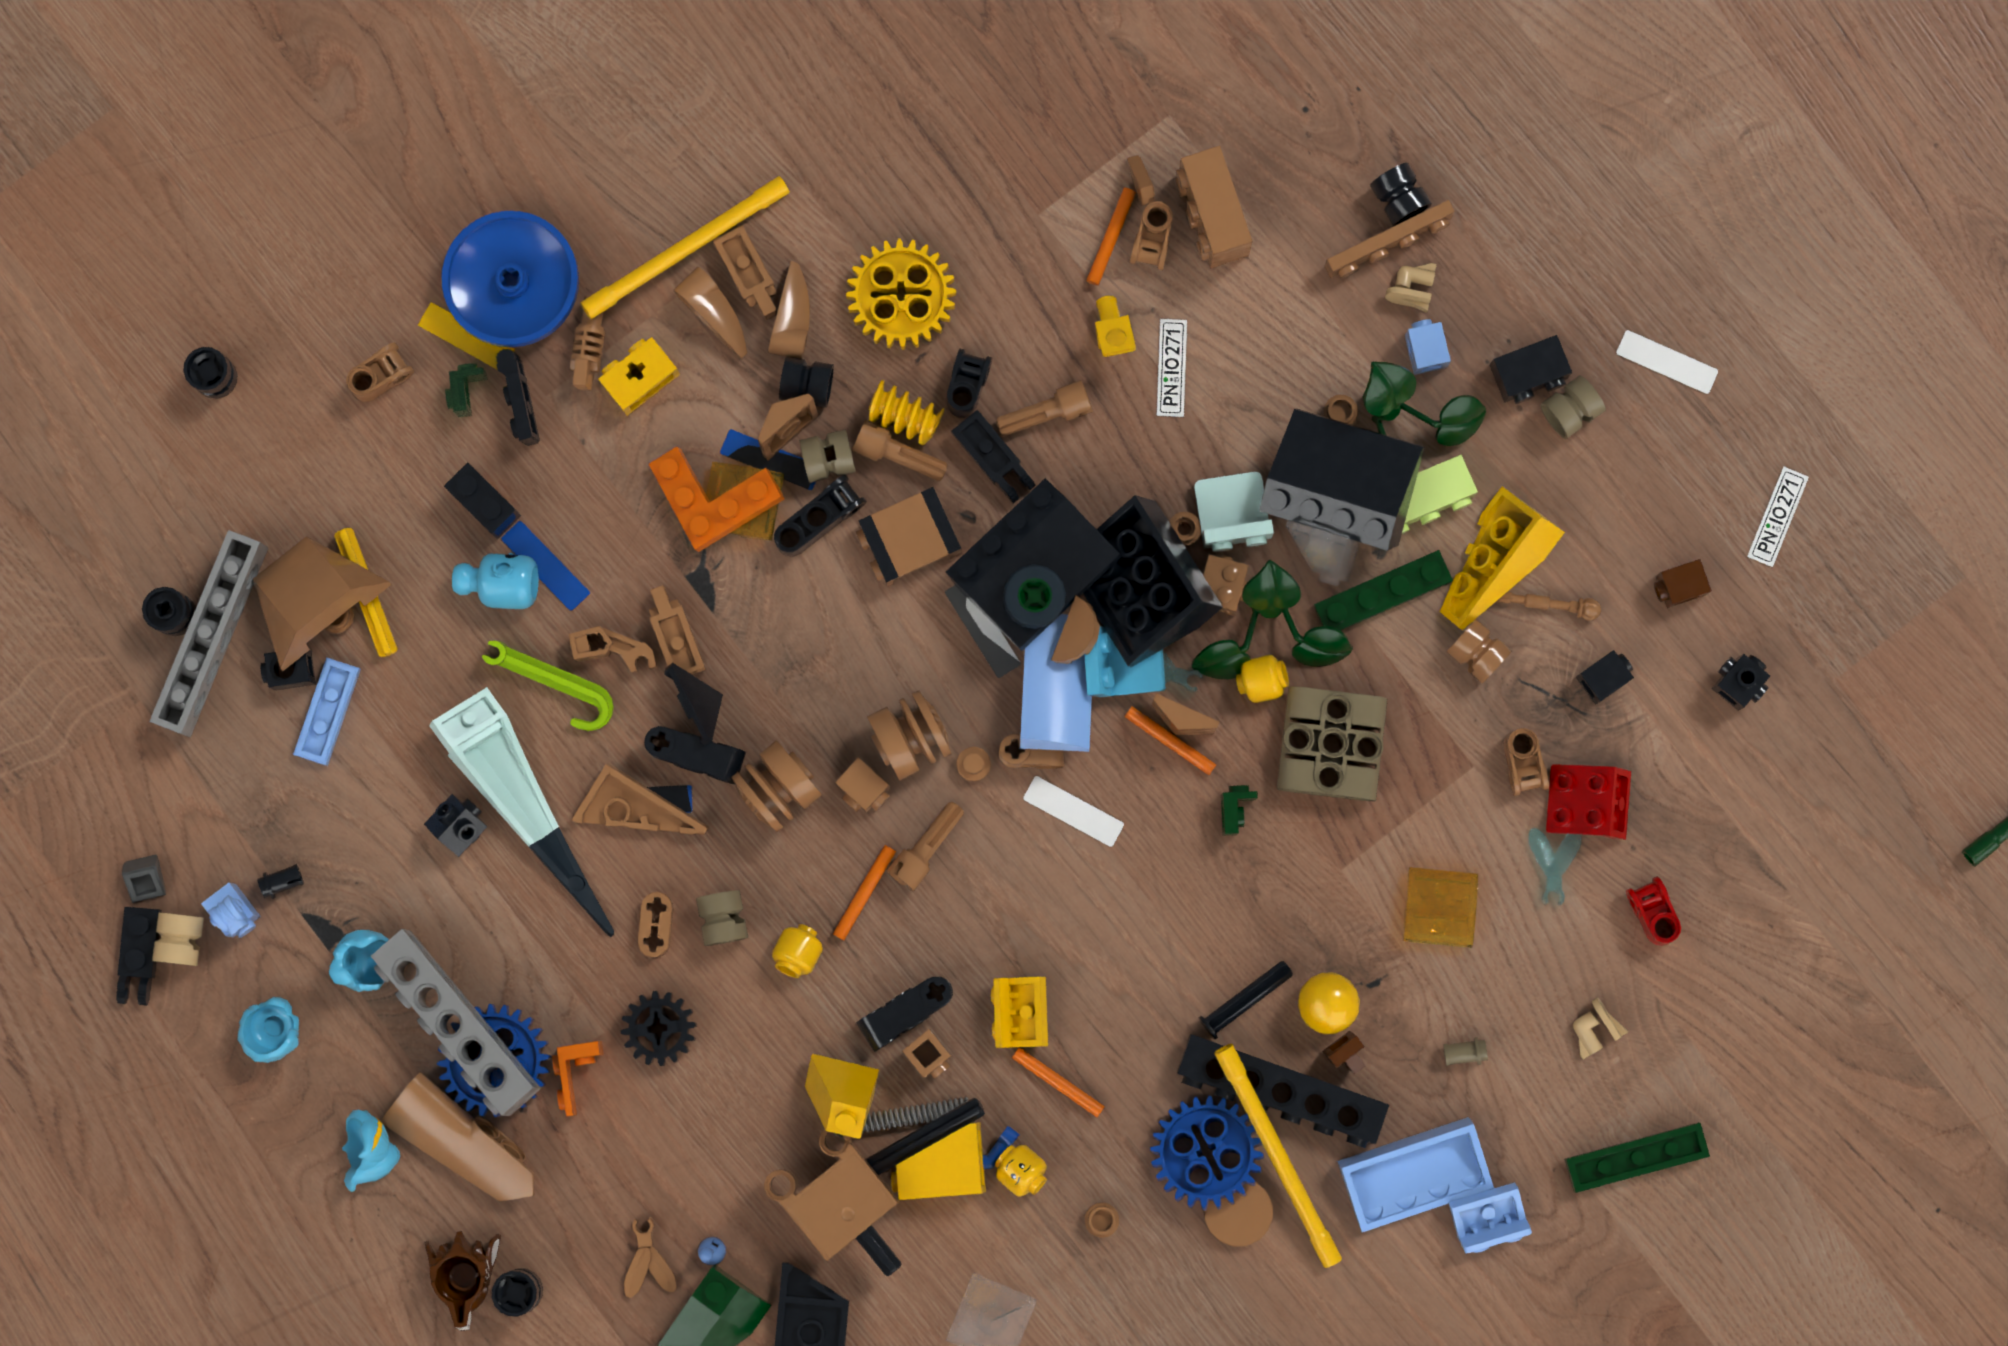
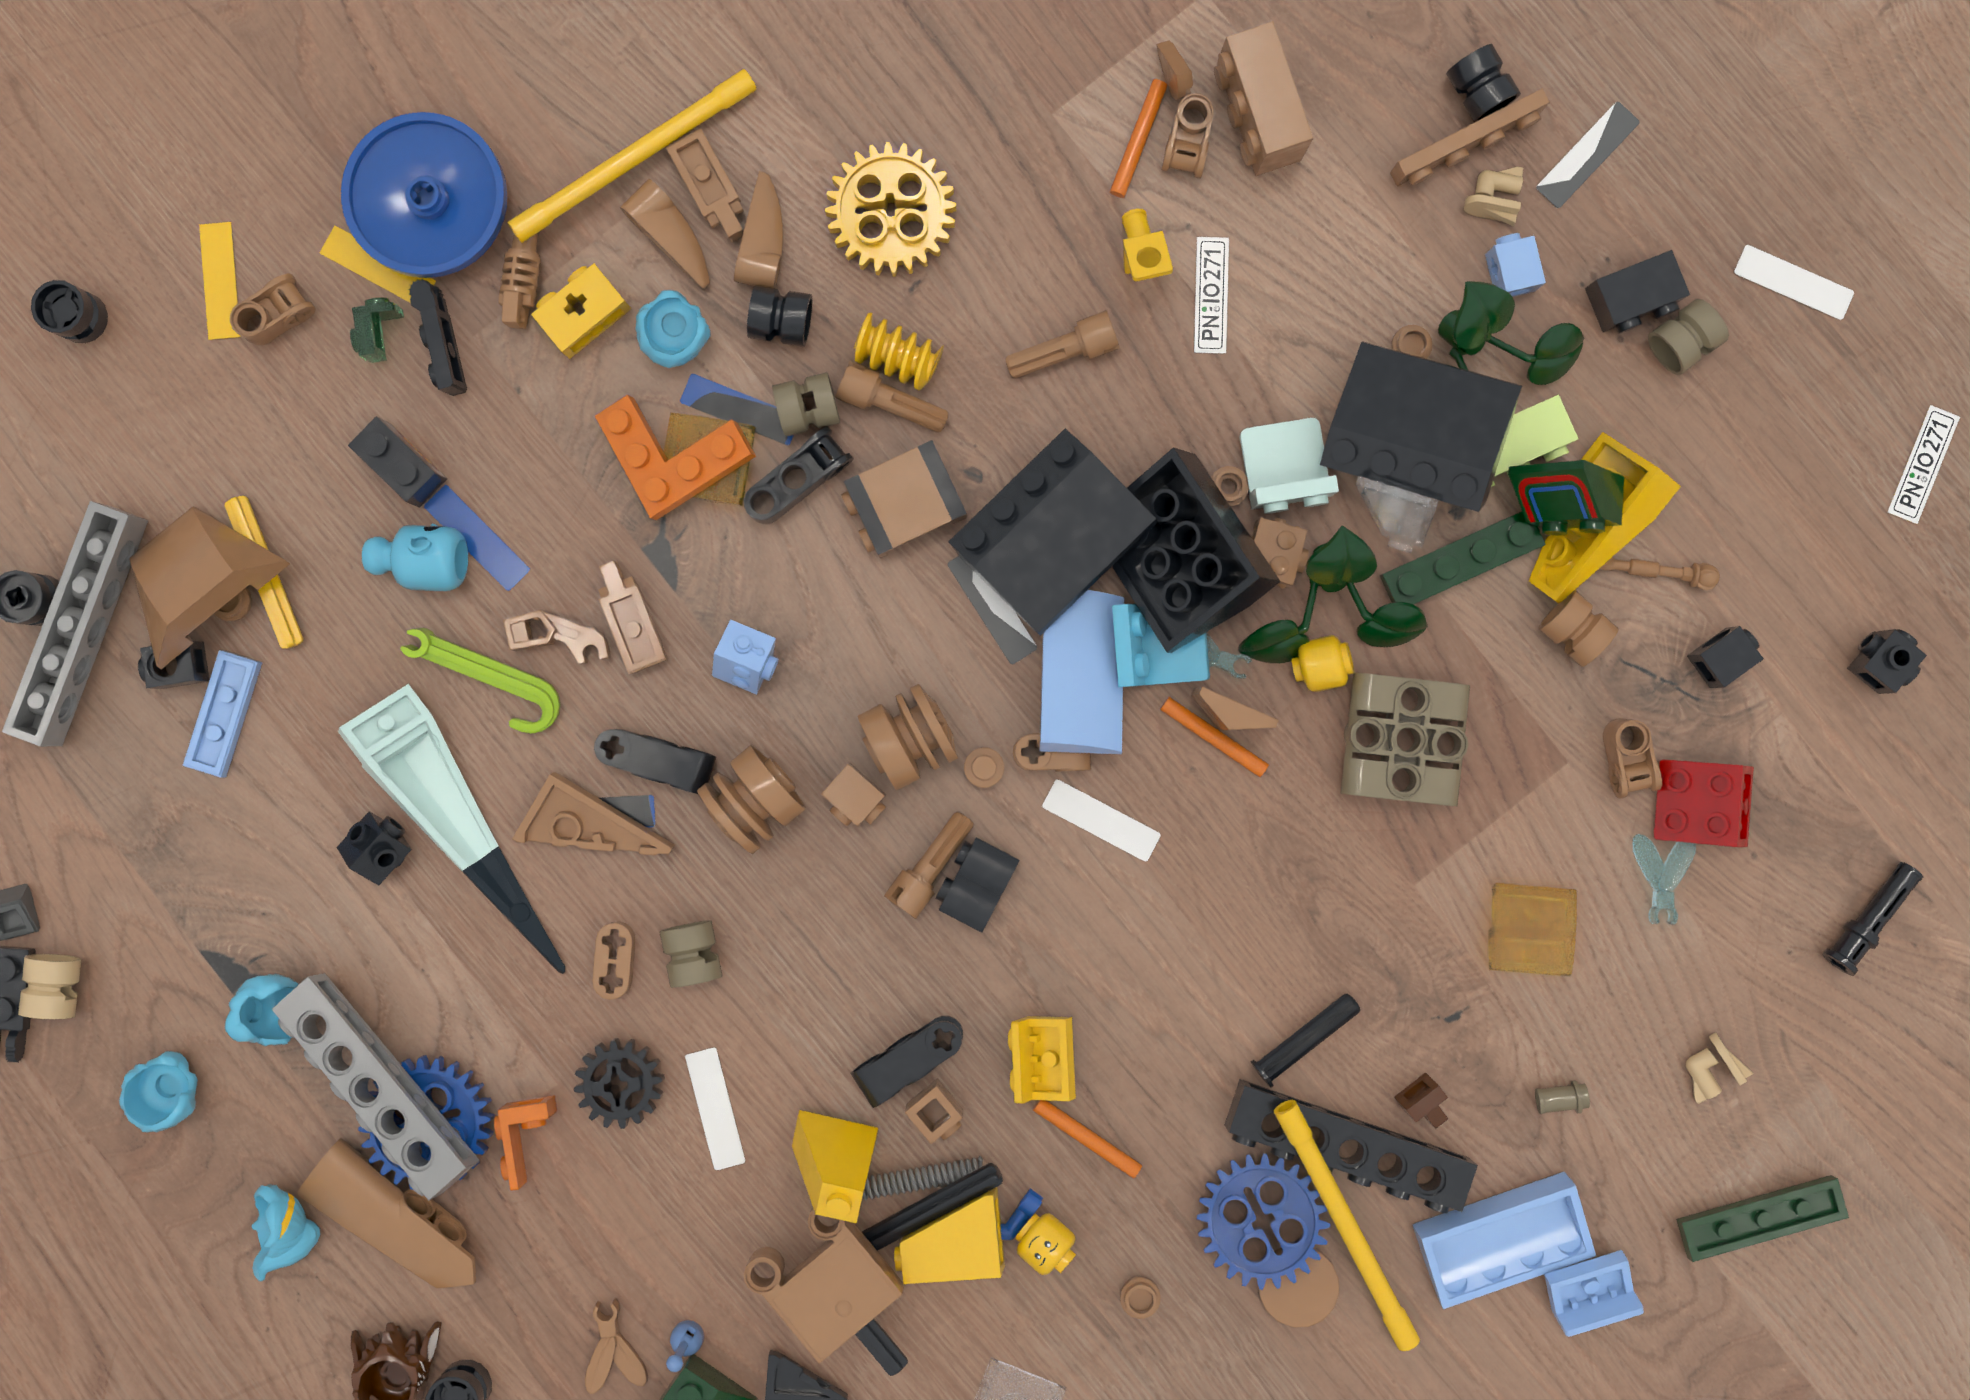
camera: 10 degrees left, 5 degrees up
light blue brick [201,882,261,938] -> none
black pin [257,864,304,899] -> none
black tile [664,662,723,746] -> none
medium nougat slope [758,394,818,460] -> none
yellow head [772,924,823,978] -> none
orange bar [833,845,896,941] -> none
black piece [947,348,993,418] -> none
black hinge [951,410,1036,504] -> none
black wheel [1003,564,1066,629] -> none
medium nougat tile [1051,596,1100,664] -> none
dark green bracket [1221,785,1258,836] -> none
yellow piece [1297,972,1360,1034] -> none
red piece [1626,876,1681,946] -> none
reddish brown brick [1654,559,1712,608] -> none
none -> yellow sticker [199,222,240,340]
none -> medium azure hair [635,290,711,368]
none -> white sticker [685,1048,745,1170]
none -> light blue head [712,619,779,695]
none -> black brick [935,837,1020,933]
none -> dark green slope [1508,460,1624,536]
none -> dark grey sticker [1536,101,1640,208]
none -> black pin [1822,862,1923,976]

